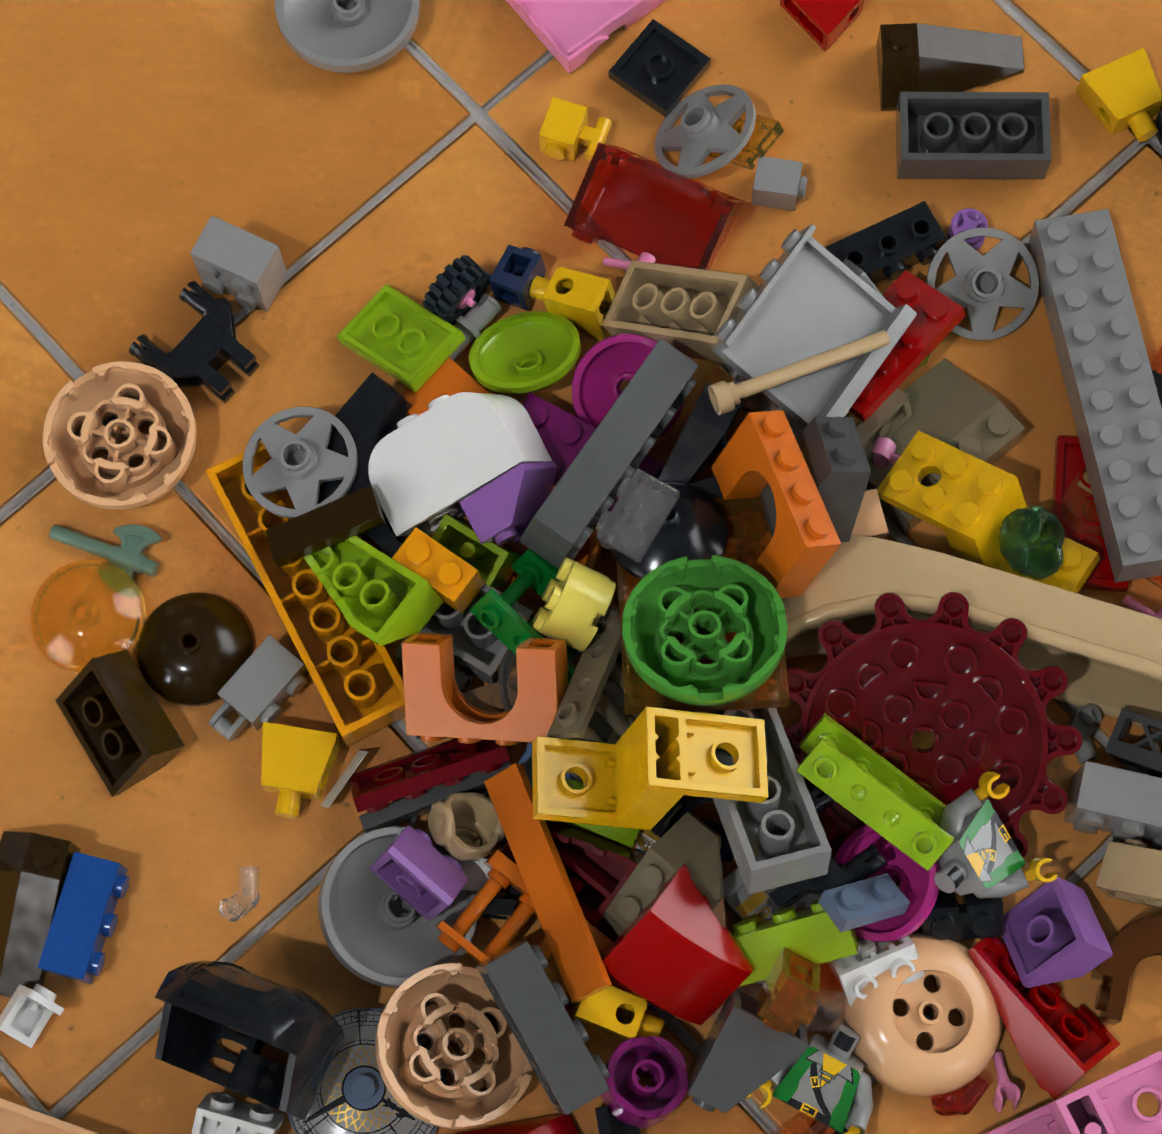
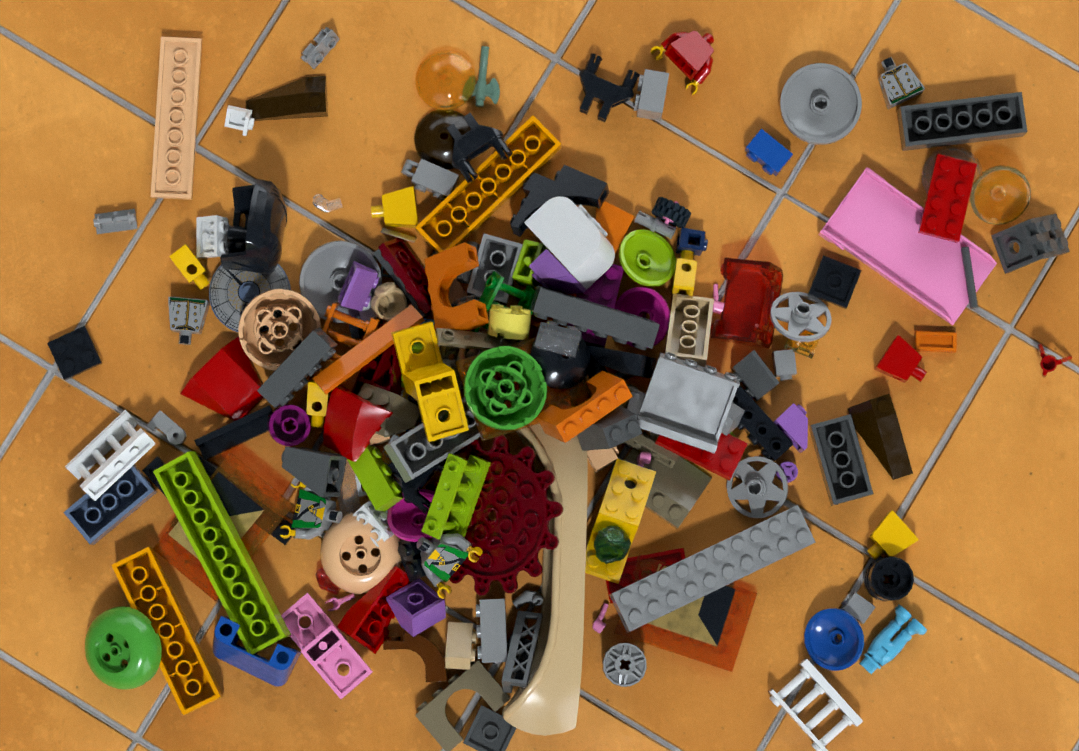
camera: 70 degrees right, 10 degrees up
blue brick [37,851,129,984] -> none
light nougat brick [43,361,197,510] -> none
dark brown slope [55,649,185,797] -> none
light grey wheel [243,407,358,519] -> none
dark brown tile [266,485,385,567] -> none
lime wedge [304,536,444,646] -> none
lime tile [336,284,466,392] -> none
light orange brick [392,527,485,614] -> none
yellow brick [539,97,612,163] -> none
tan piece [708,330,890,416] -> none
clear orange brick [757,947,821,1035] -> none
sand blue plate [818,873,910,932] -> none
none -> black connector [447,113,513,183]
none -> torso [651,31,714,95]
none -> dark grey slope [732,350,779,402]
none -> blue brick [745,129,793,176]
none -> medium lavender slope [774,403,808,453]

